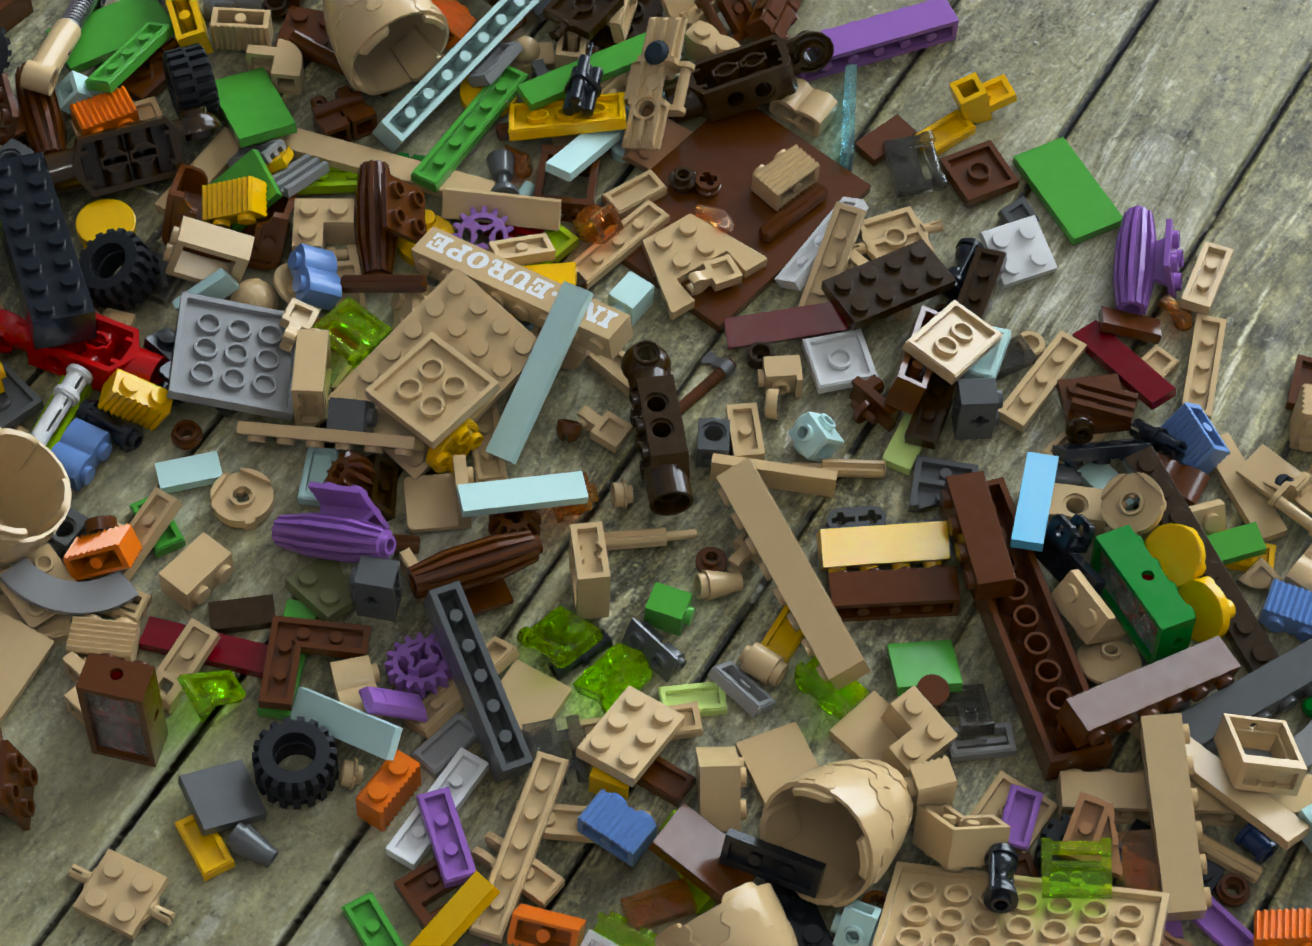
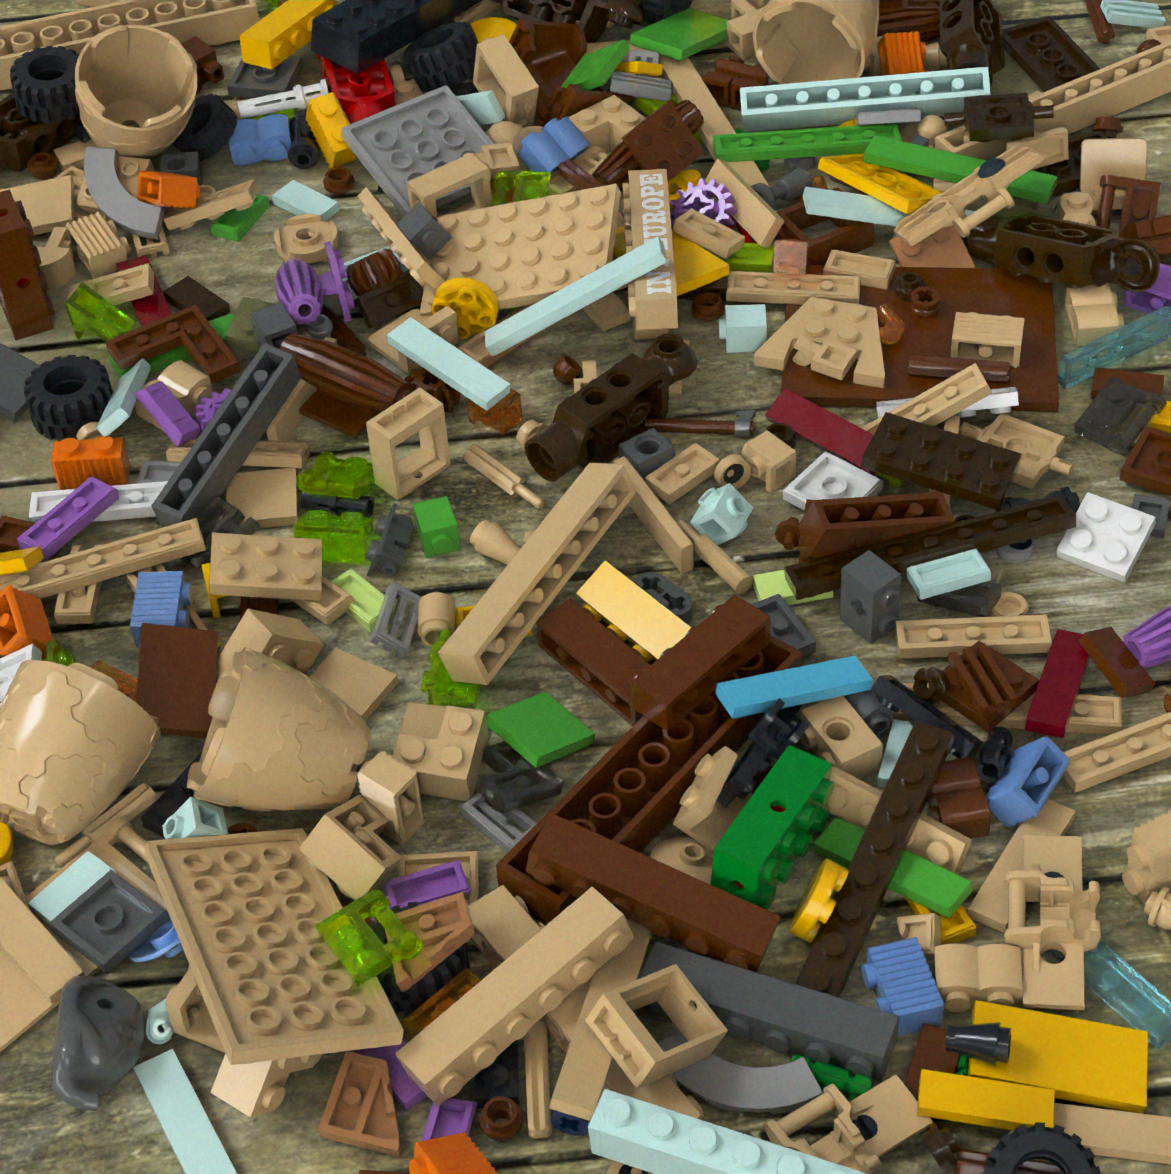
camera: 60 degrees right, 10 degrees down
reddish brown tile [84,515,118,534] -> none
tan brick [158,532,234,612] -> none
yellow brick [202,176,268,229] -> none
tan plate [365,331,500,449] -> none
black piece [562,42,603,116] -> none
reddish brown plate [695,547,727,573] -> none
black plate [719,828,826,898] -> none
tan tile [903,300,1003,385] -> none
reddish brown tile [916,674,950,709] -> none
black piece [983,843,1019,913] -> none
tan plate [1101,472,1167,536] -> none
yellow tile [1144,523,1206,588] -> none

